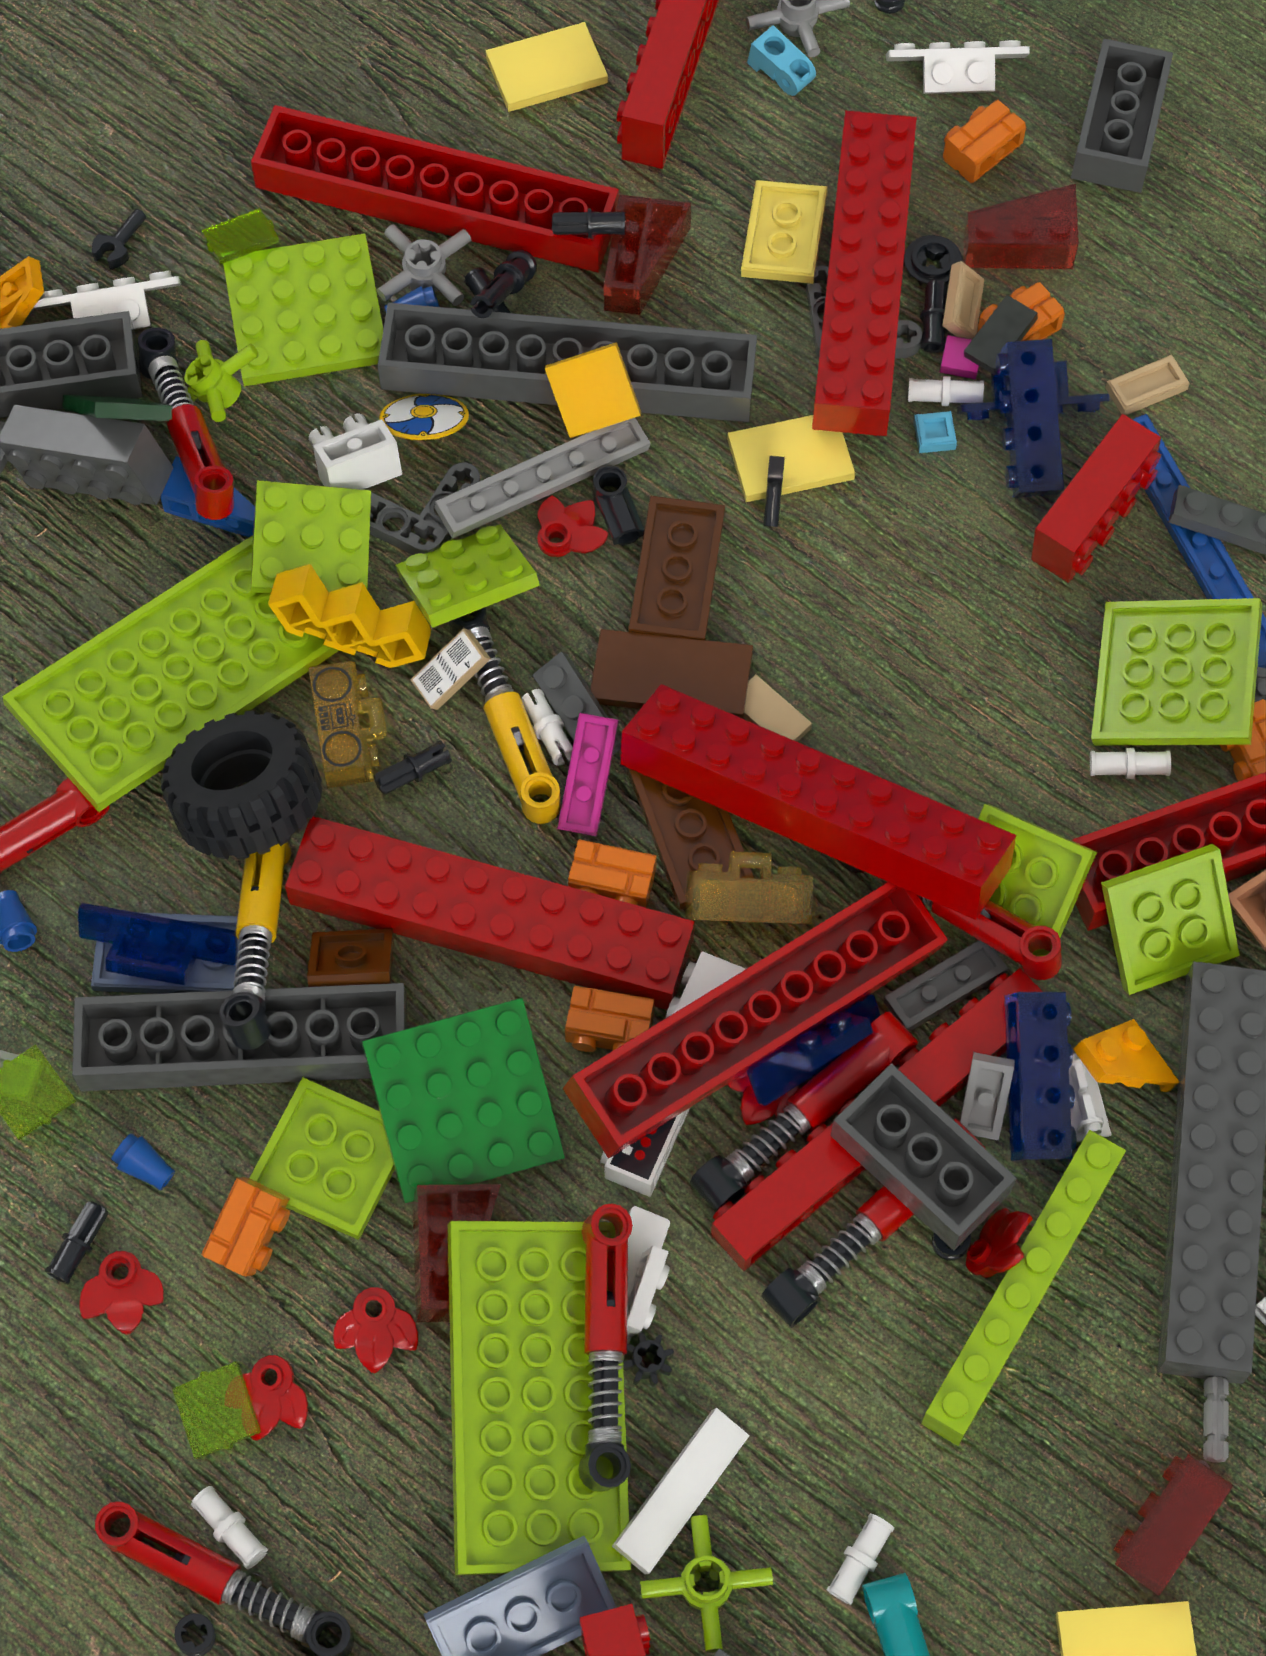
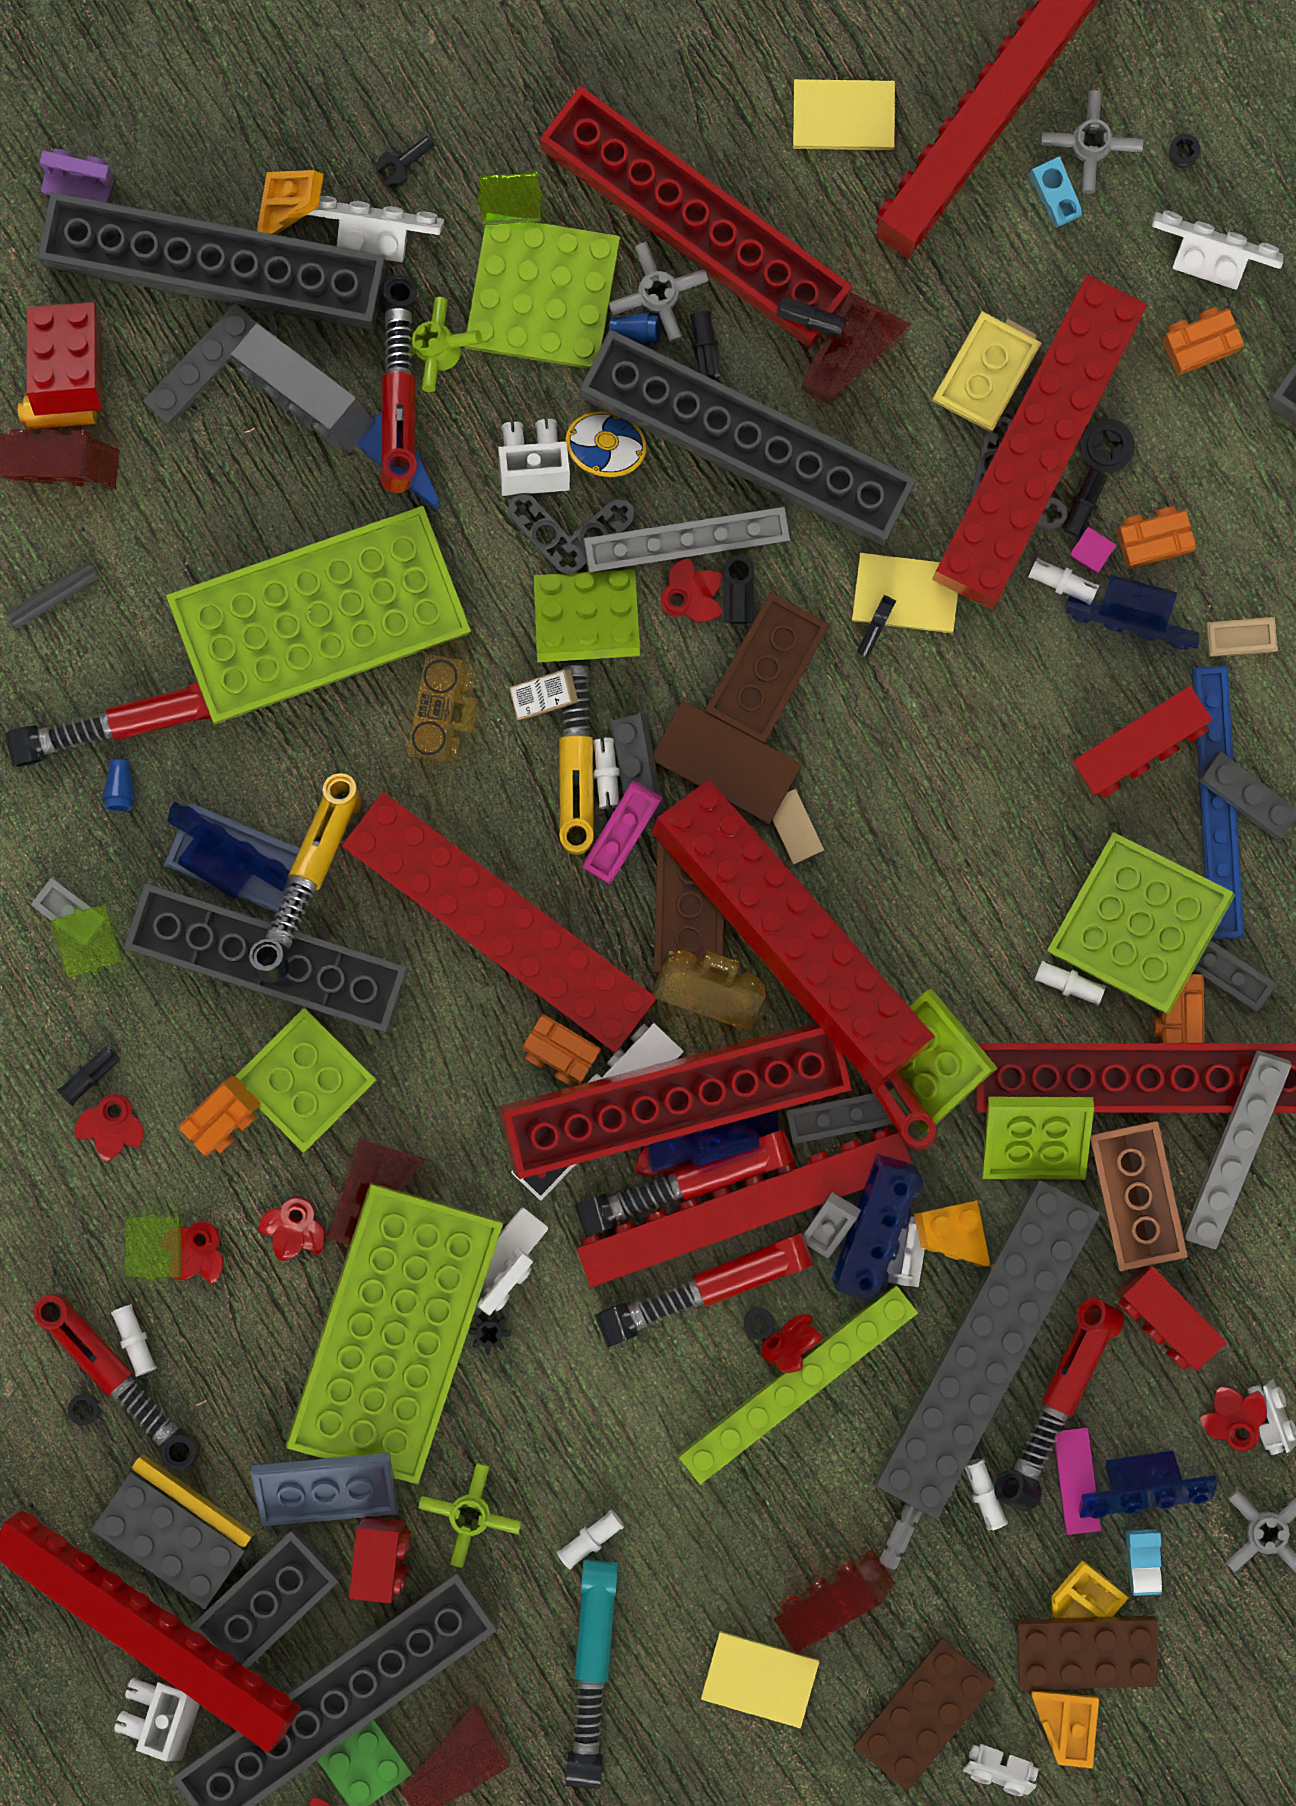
camera: 25 degrees right, 20 degrees up
dark green tile [62,395,172,421] -> none
blue cone [111,1133,176,1191] -> none
black tyre [161,711,323,859] -> none
lime plate [250,480,371,594] -> none
yellow brick [268,564,432,668] -> none
reddish brown plate [307,928,394,987] -> none
green plate [361,998,565,1203] -> none
black axle [374,740,452,794] -> none
black pin [470,250,537,318] -> none
yellow tile [545,342,641,438] -> none
orange brick [568,839,657,908] -> none
piece [578,1204,633,1492] -> none
white tile [612,1408,750,1574] -> none
dark grey brick [830,1063,1017,1250] -> none
medium azure tile [913,411,957,453] -> none
tan tile [942,261,984,340] -> none
clear red wedge [963,183,1079,269] -> none
pearl dark grey tile [964,295,1038,375] -> none
clear blue brick [996,339,1064,498] -> none

